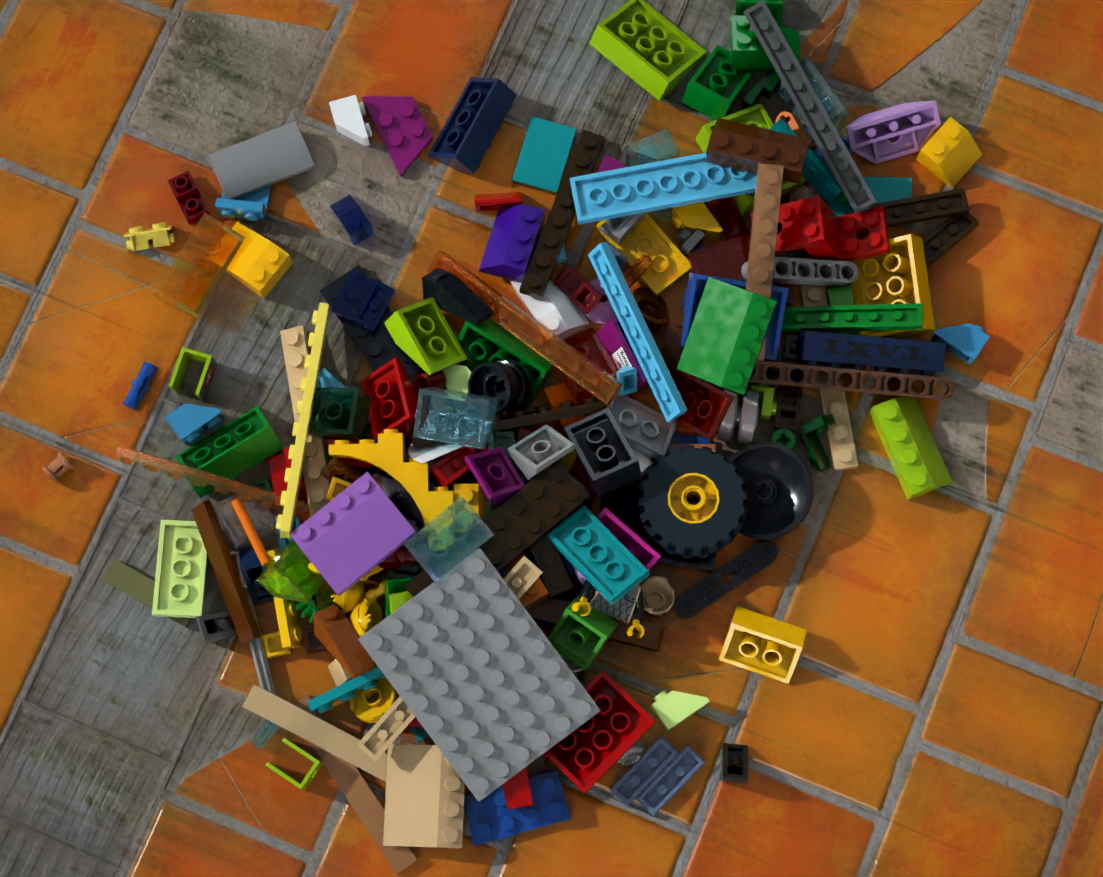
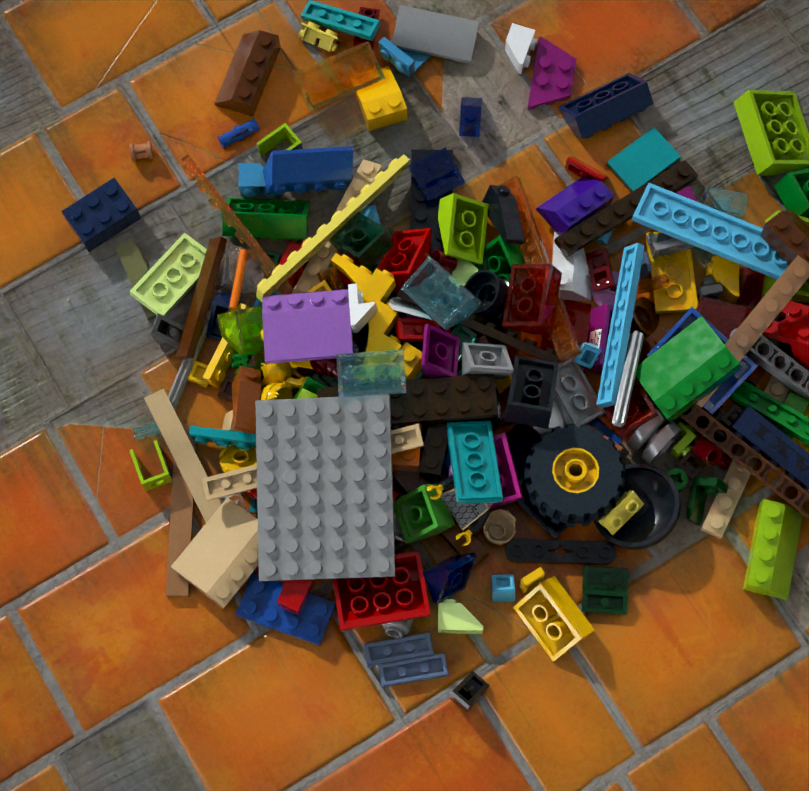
camera: 35 degrees right, 5 degrees down
none -> dark blue brick [61,178,141,252]
none -> reddish brown slope [215,30,281,117]
none -> blue slope [263,146,353,195]
none -> teal plate [300,0,381,41]
none -> white slope [348,284,378,333]
none -> clear blue slope [423,552,477,605]
none -> medium azure slope [491,574,515,602]
none -> clear red slope [502,263,562,335]
none -> yellow tile [519,567,545,594]
none -> dark green slope [581,565,629,615]
none -> light yellow hinge [598,490,644,535]
none -> light grey axle [612,331,644,427]
none -> dark red pin [693,438,732,470]

